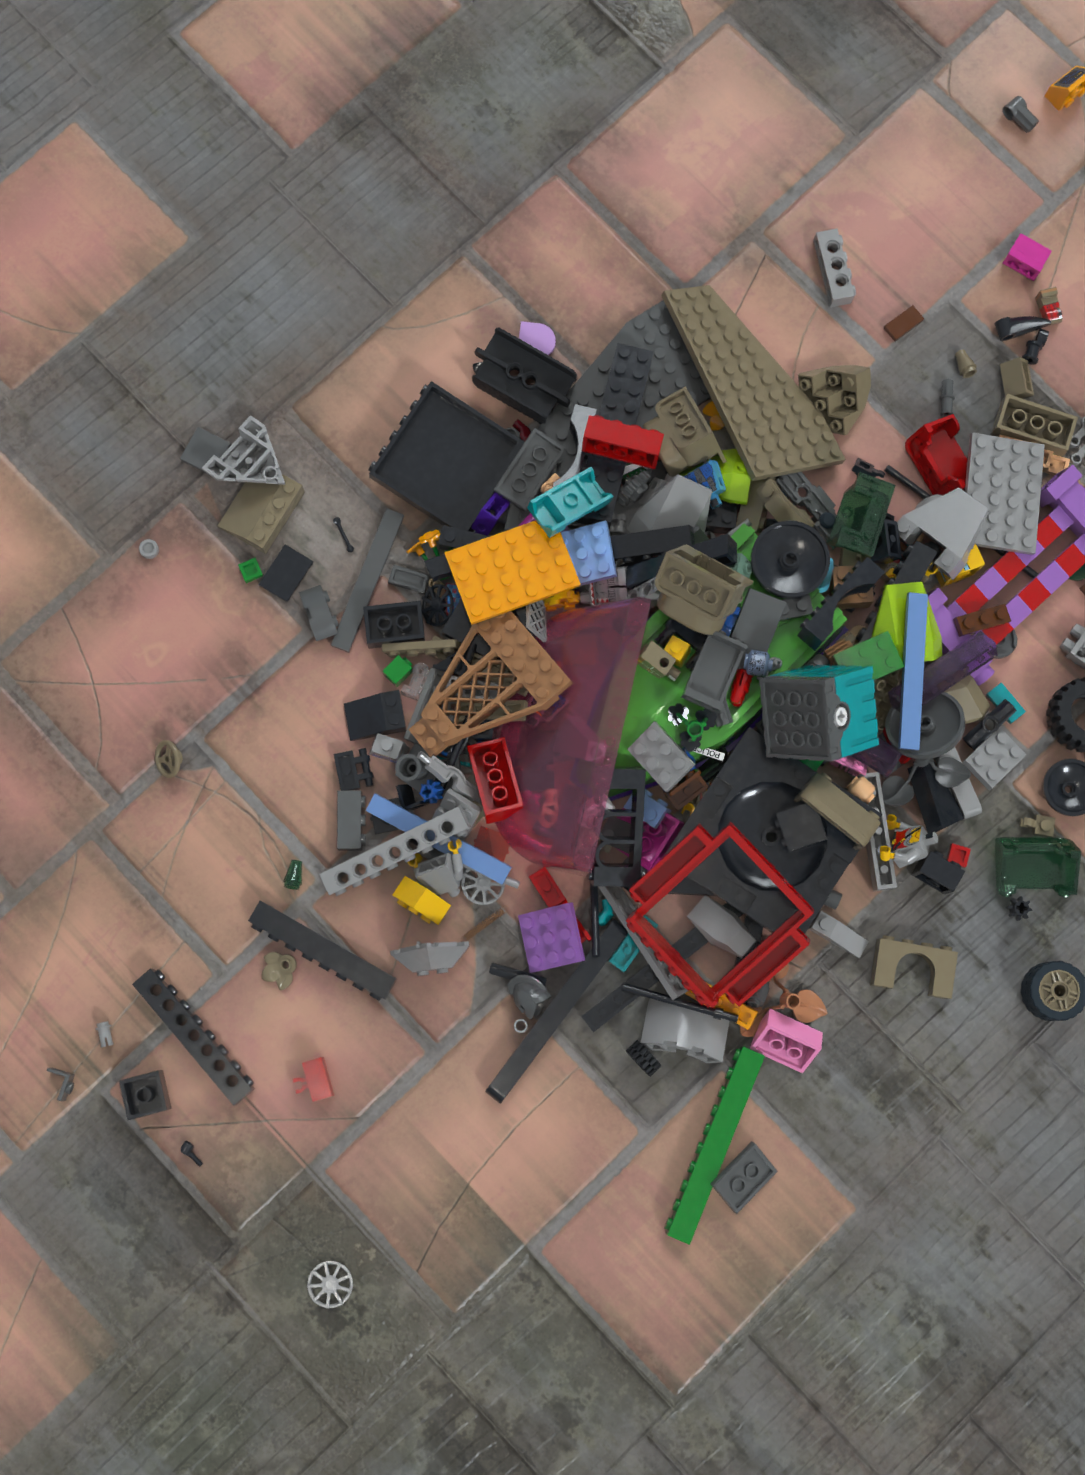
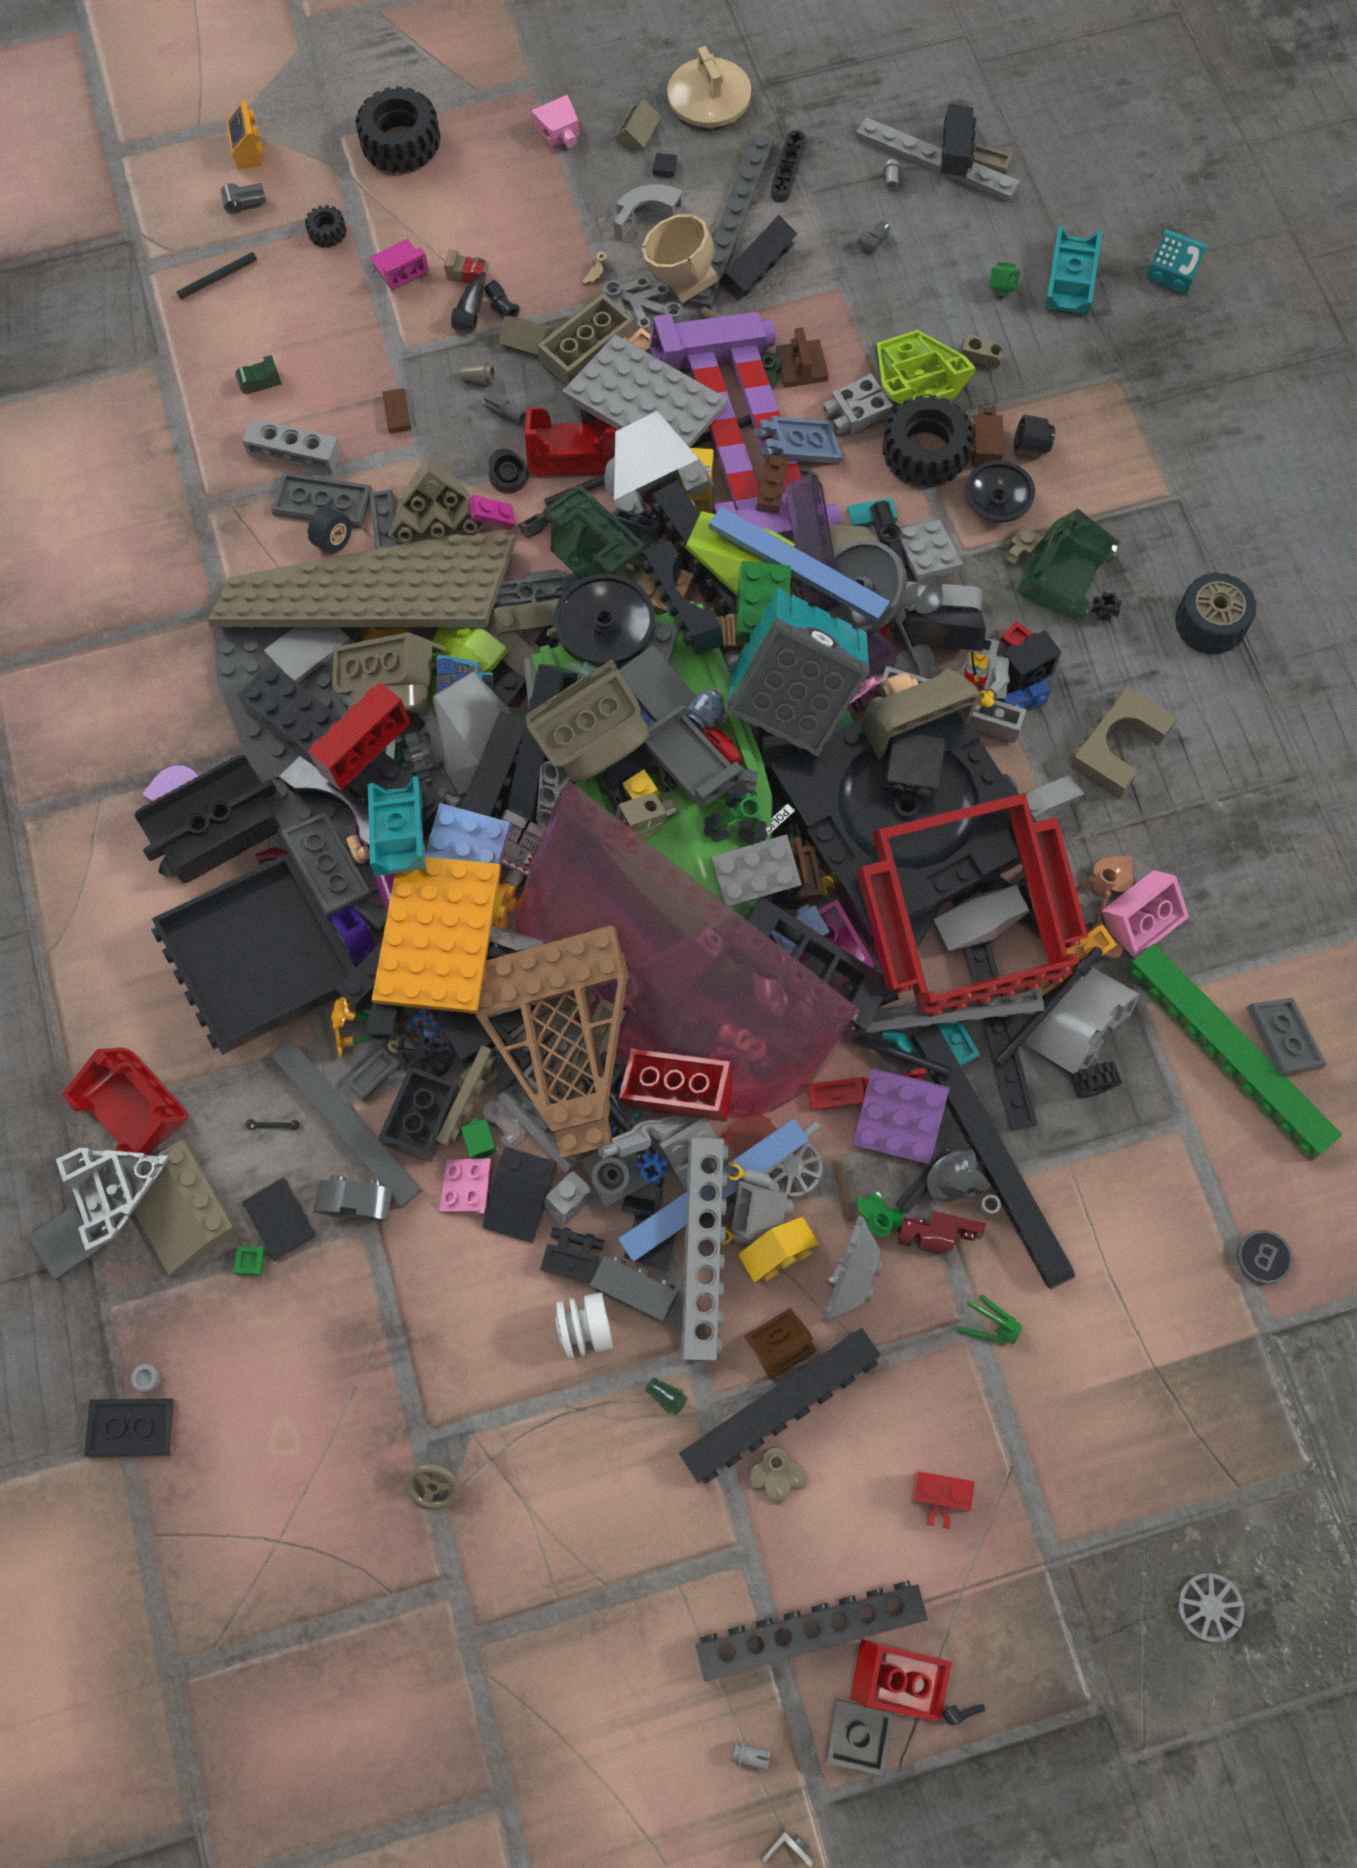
camera: 55 degrees left, 10 degrees down
none -> red windscreen [61,1047,188,1155]
none -> black tile [84,1398,174,1457]
none -> black bar [176,252,257,300]
none -> dark green leg [235,355,282,393]
none -> light grey tile [264,627,351,683]
none -> dark grey tile [271,472,372,529]
none -> black tyre [305,205,347,248]
none -> black wheel [307,507,352,553]
none -> dark grey tile [370,490,399,550]
none -> bright pink hinge [439,1158,493,1215]
none -> dark pink plate [468,495,516,529]
none -> black piece [489,448,529,493]
none -> white wheel [555,1292,613,1359]
none -> reddish brown bracket [744,1308,816,1379]
none -> sand blue tile [754,416,843,464]
none -> red slope [849,1639,952,1722]
none -> green plate [856,1192,903,1237]
none -> dark red plate [897,1211,986,1254]
none -> green plant [957,1295,1023,1346]
none -> blue piece [999,677,1052,709]
none -> black tile [1236,1230,1293,1285]

